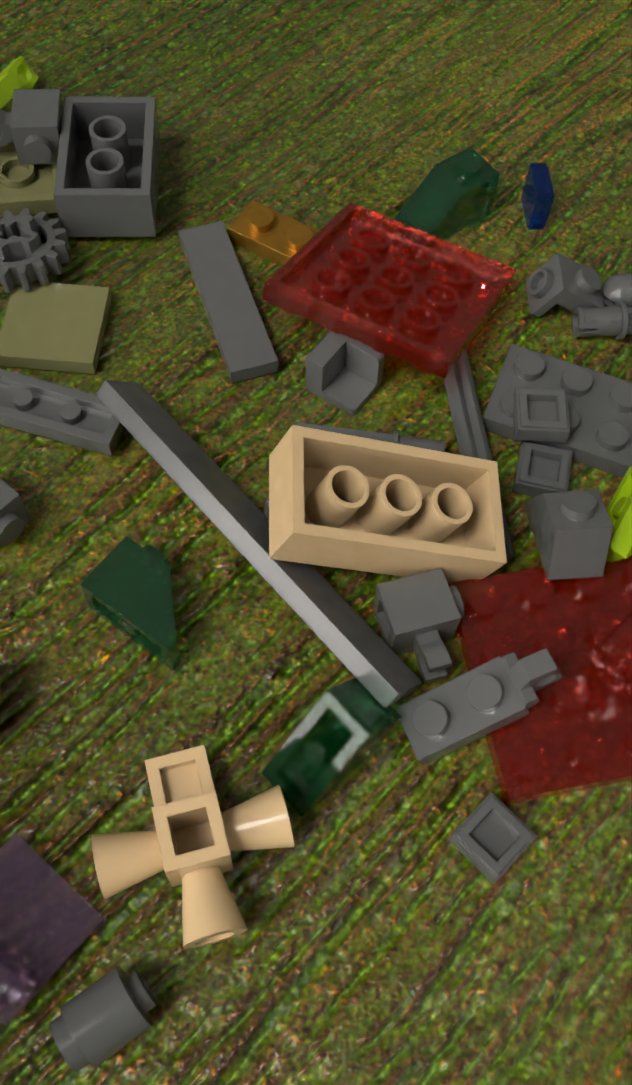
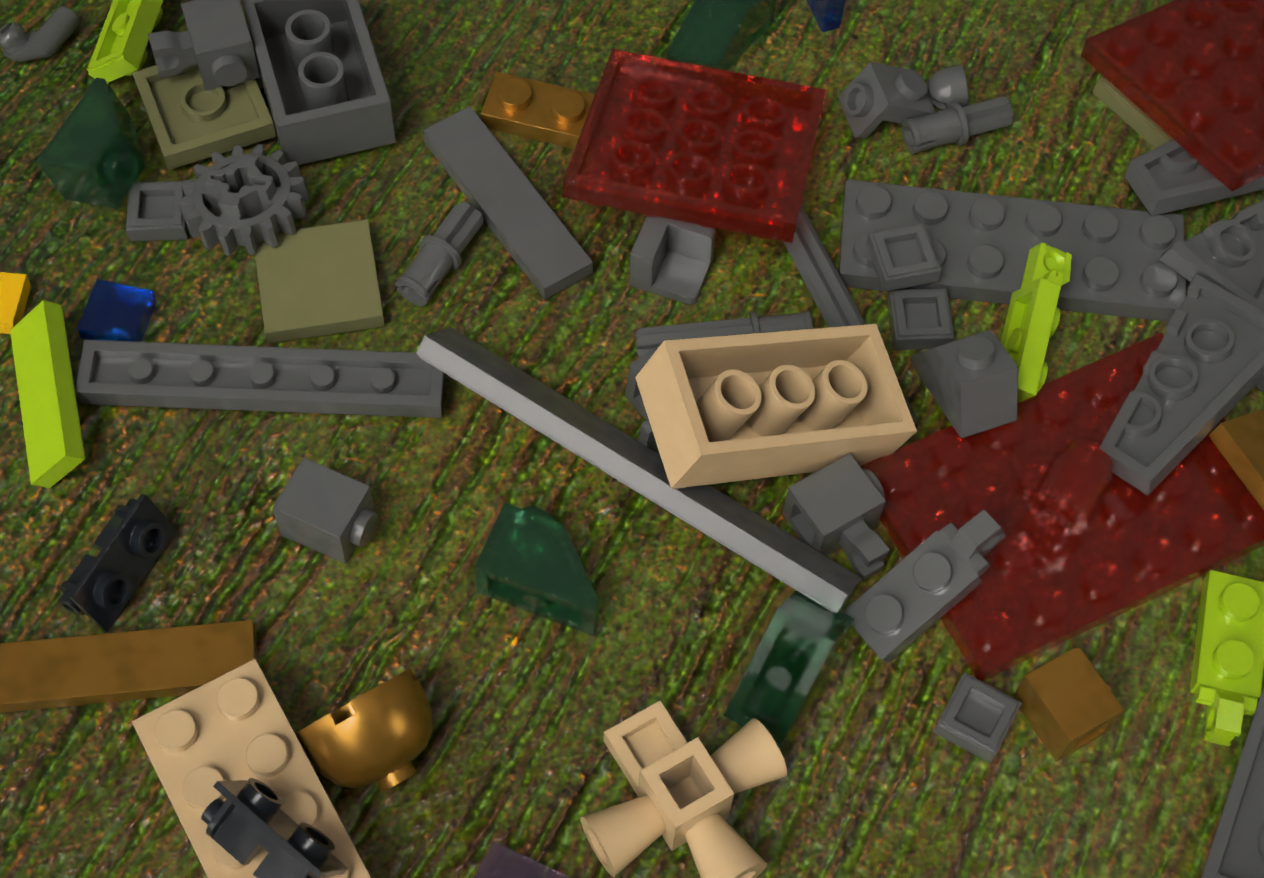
camera: 15 degrees left, 0 degrees up
none -> dark grey axle [395,201,484,306]
none -> pearl gold panel [1013,648,1125,762]

